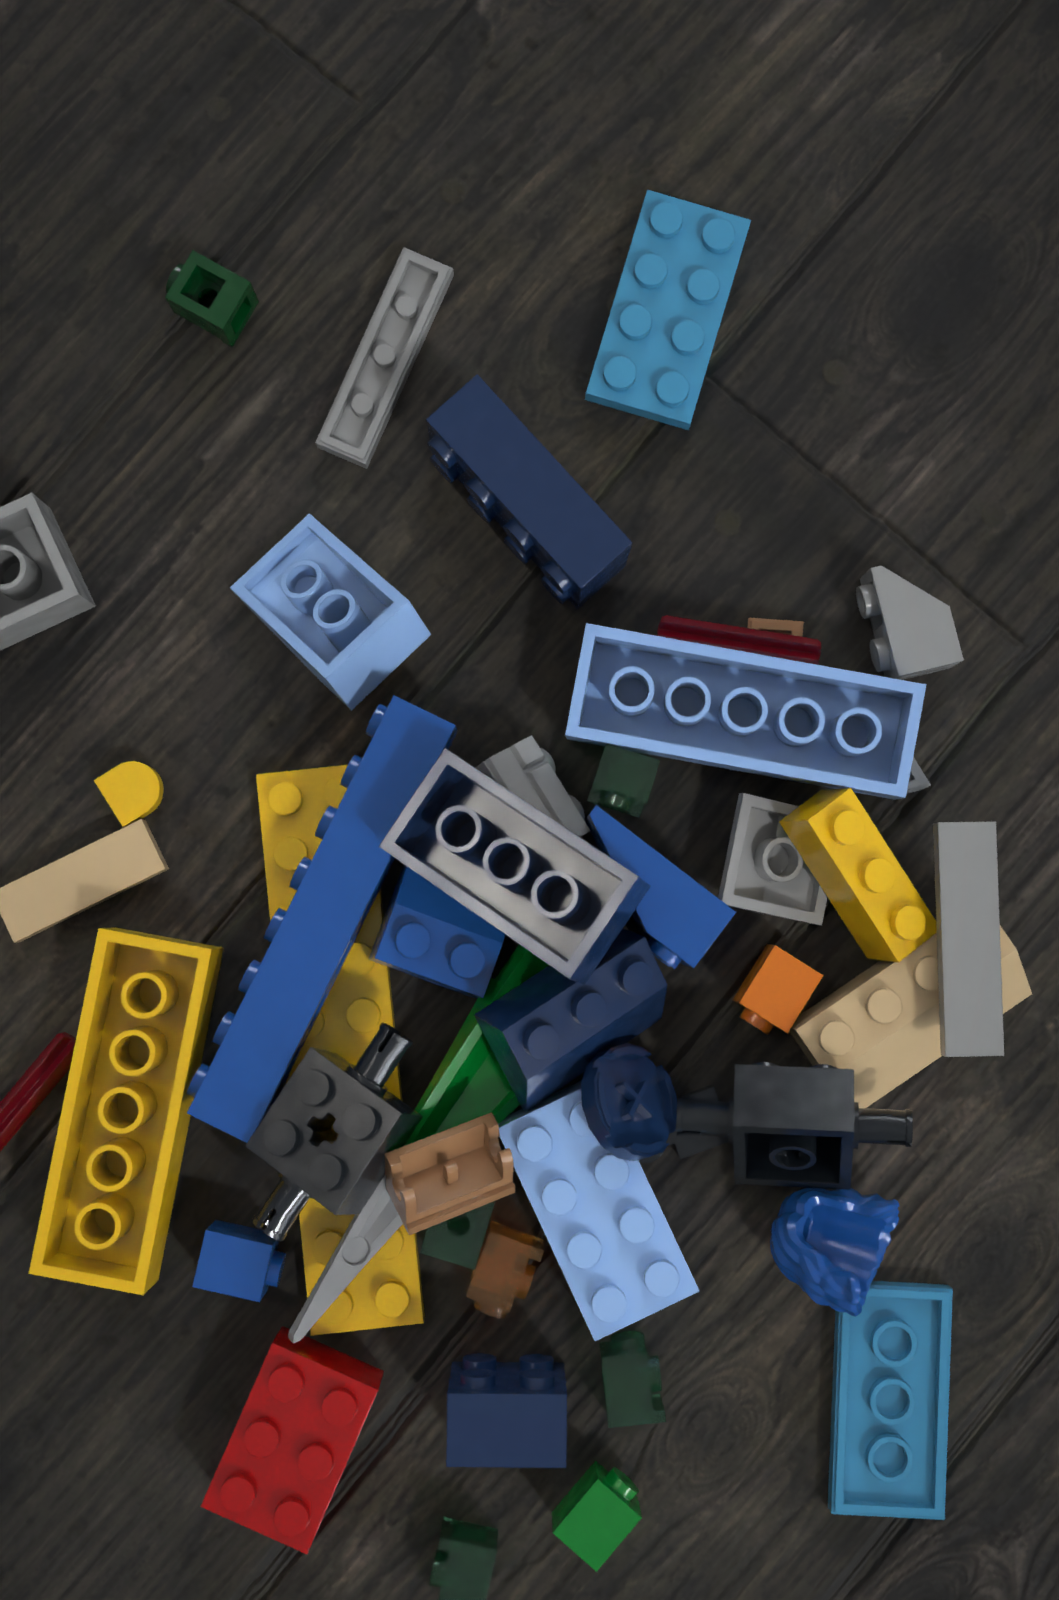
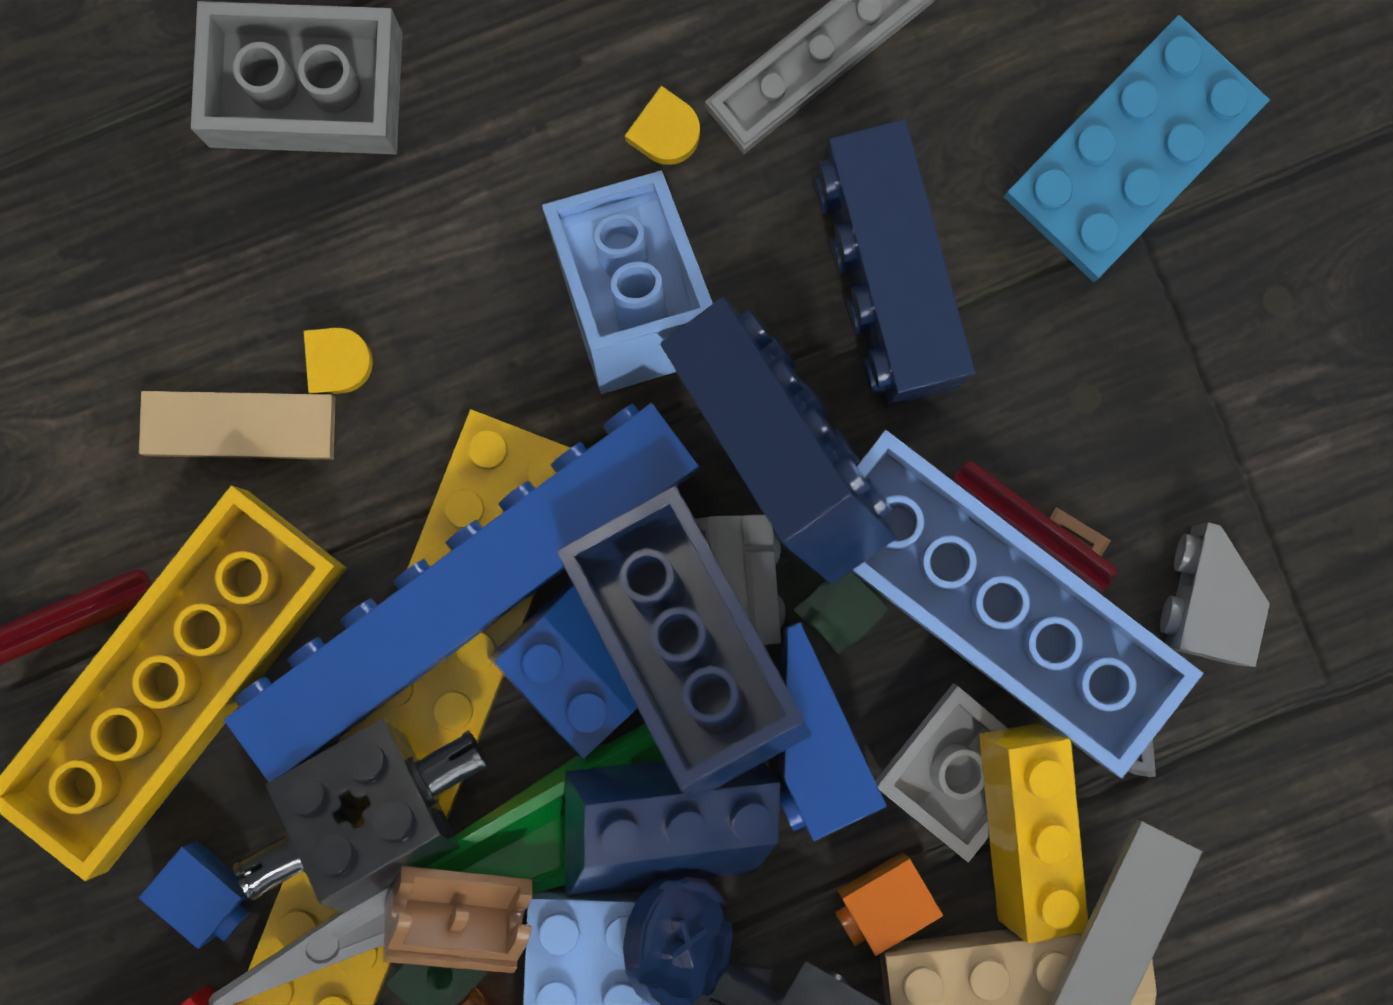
camera: 25 degrees right, 0 degrees up
none -> yellow tile [625,86,700,165]
none -> dark blue brick [660,297,897,584]

